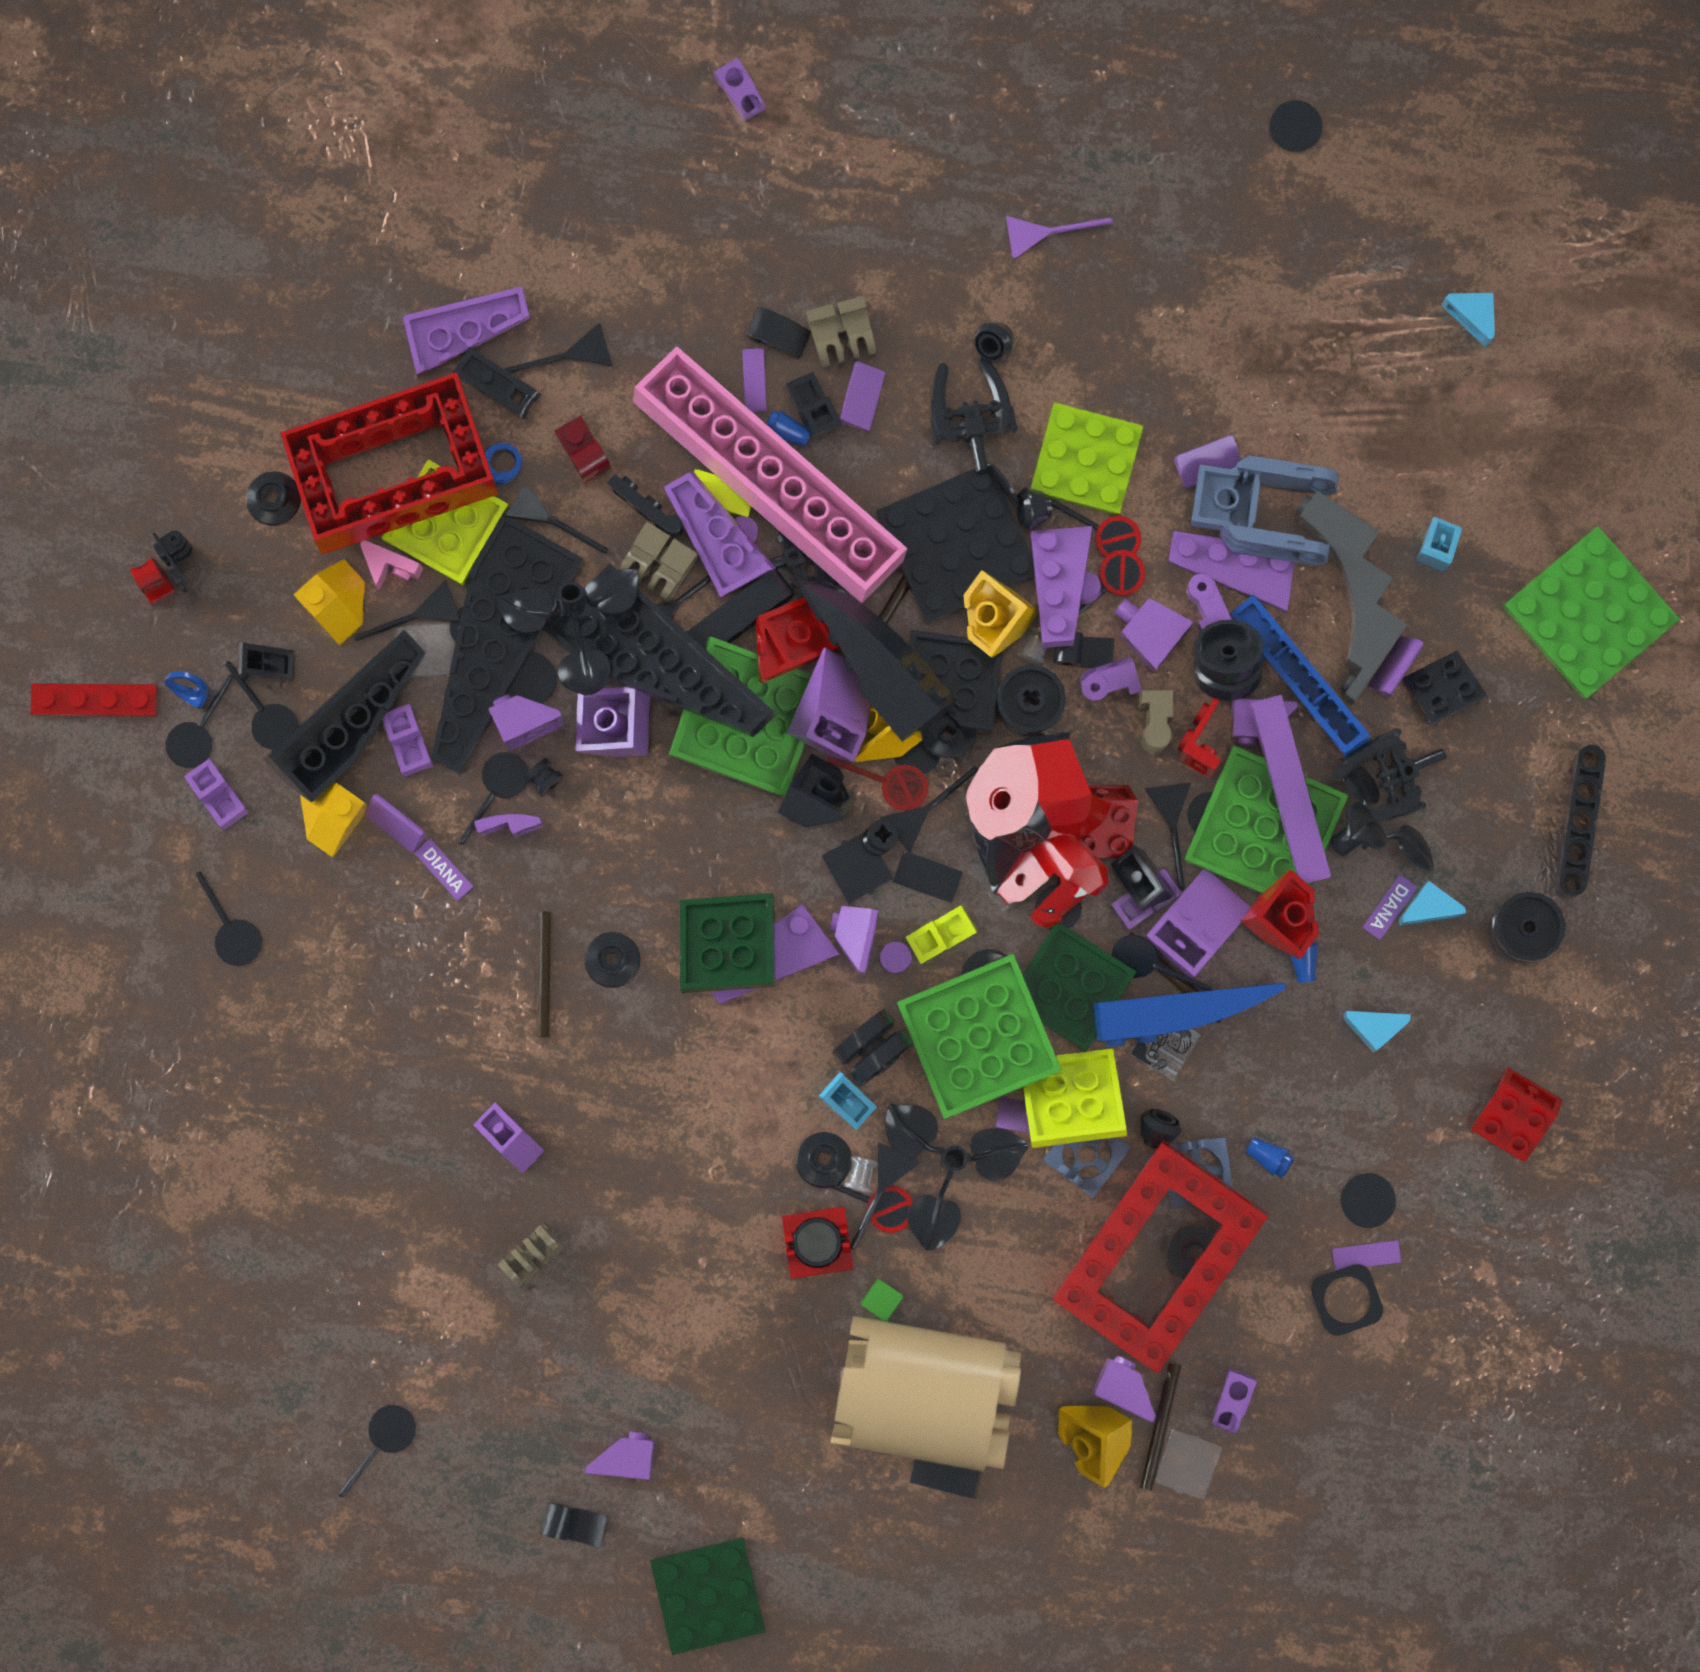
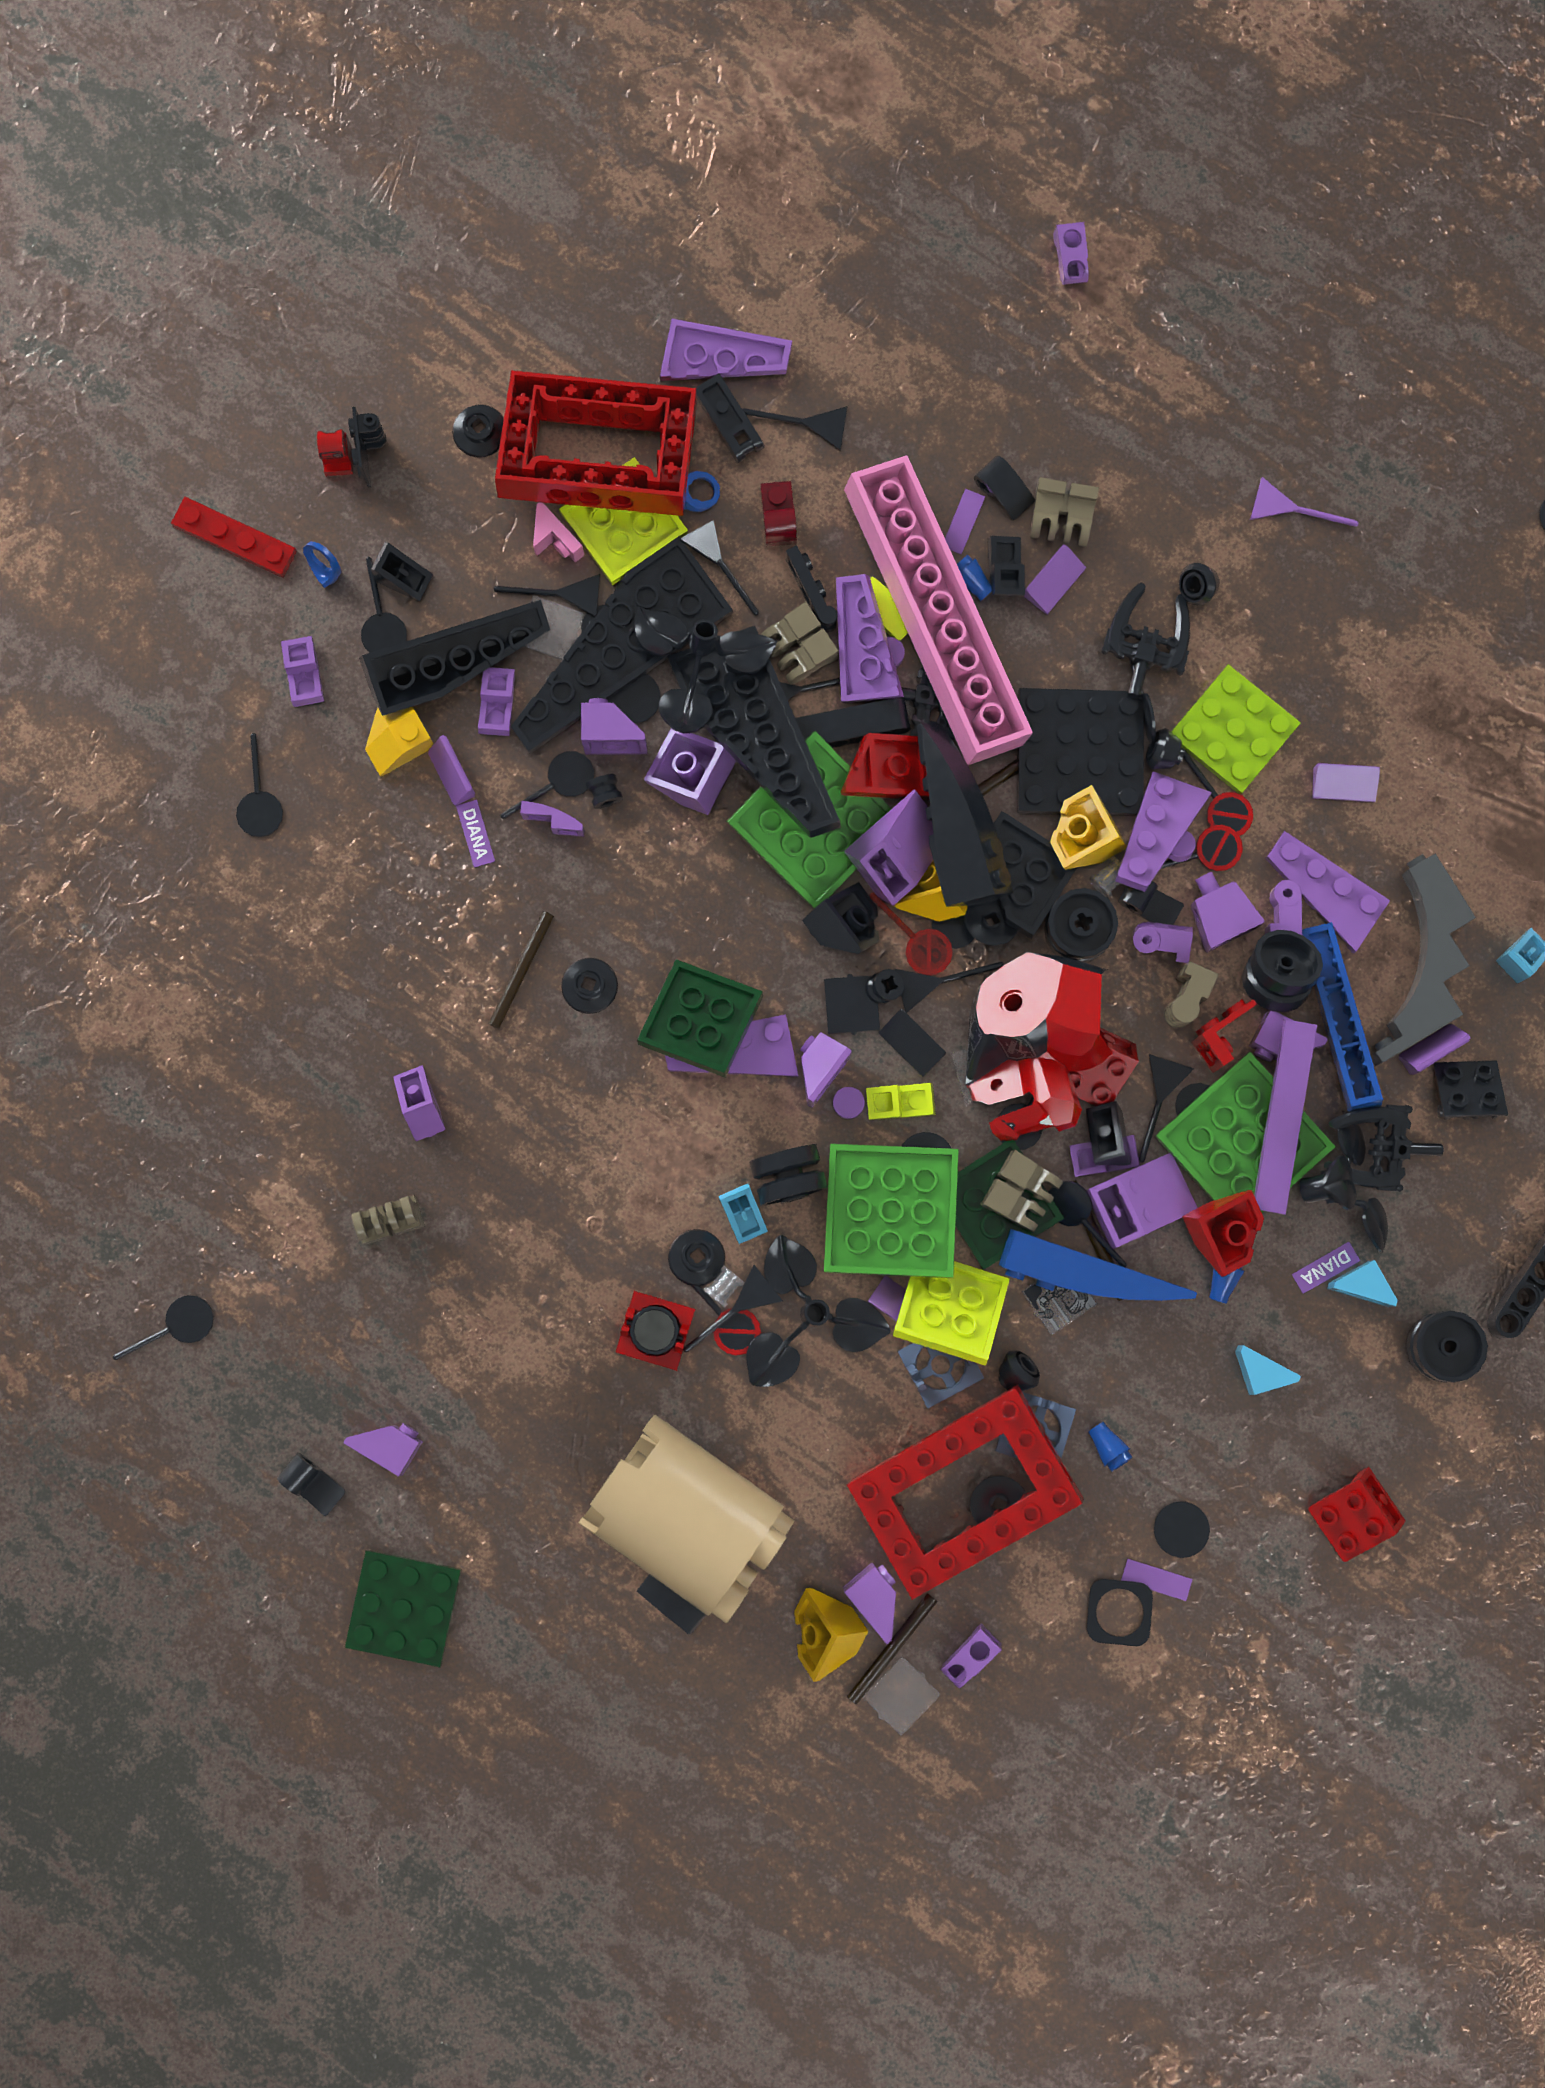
camera: 20 degrees right, 0 degrees up
black piece [166,674,233,768] -> none
yellow slope [293,559,366,646] -> none
bright green tile [860,1278,904,1322] -> none
sand blue plate [1191,455,1339,565] -> none
none -> dark tan legs [980,1150,1063,1233]

